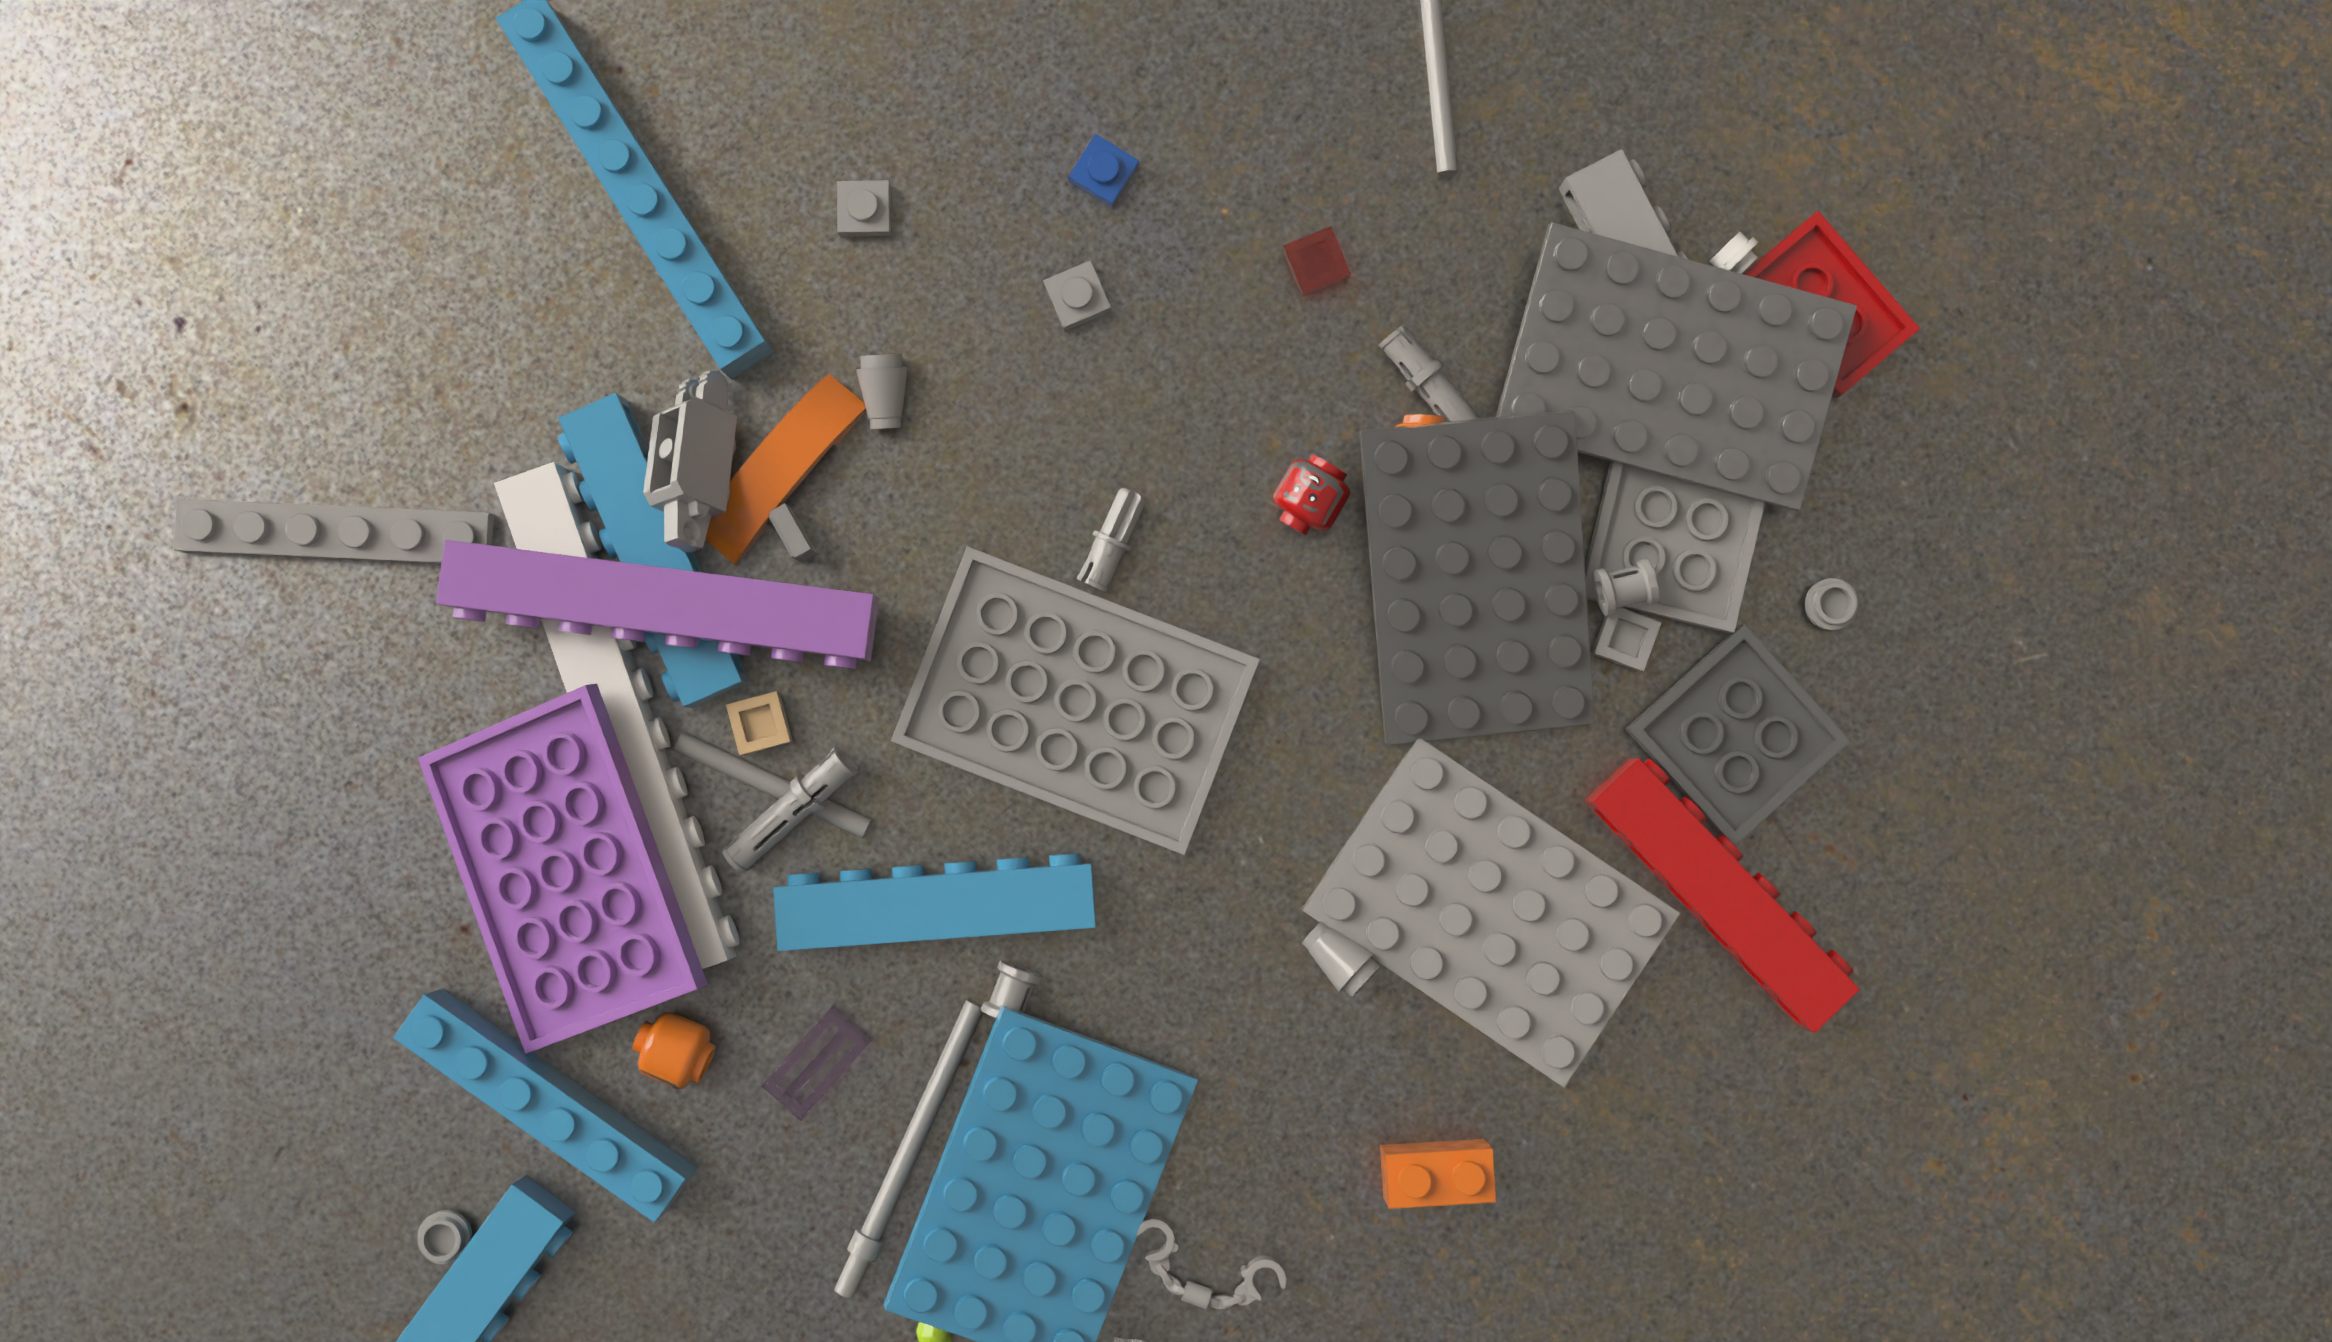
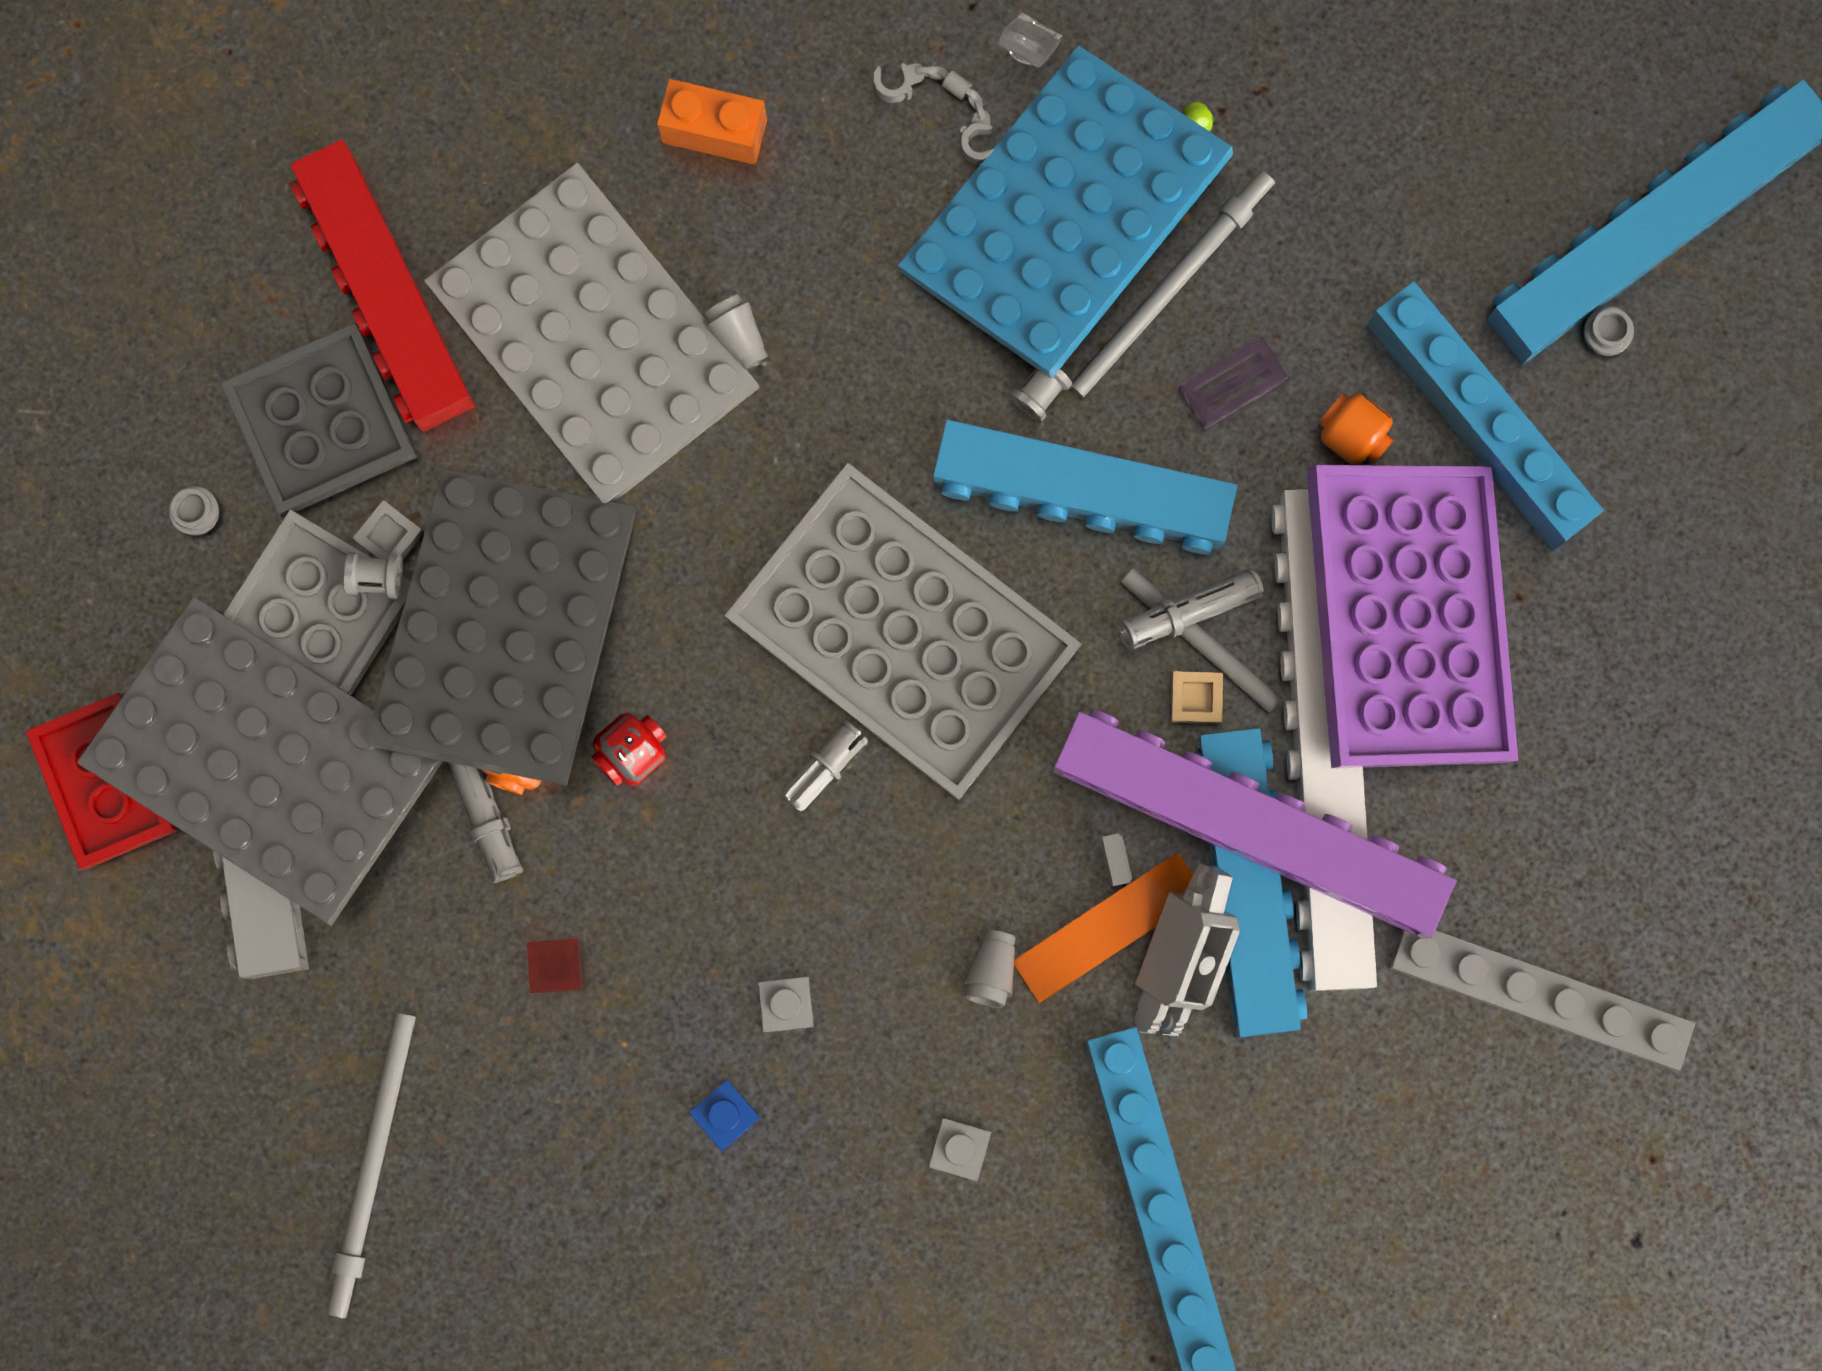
camera: 160 degrees left, 5 degrees down
white plate [1709,232,1758,274] -> none

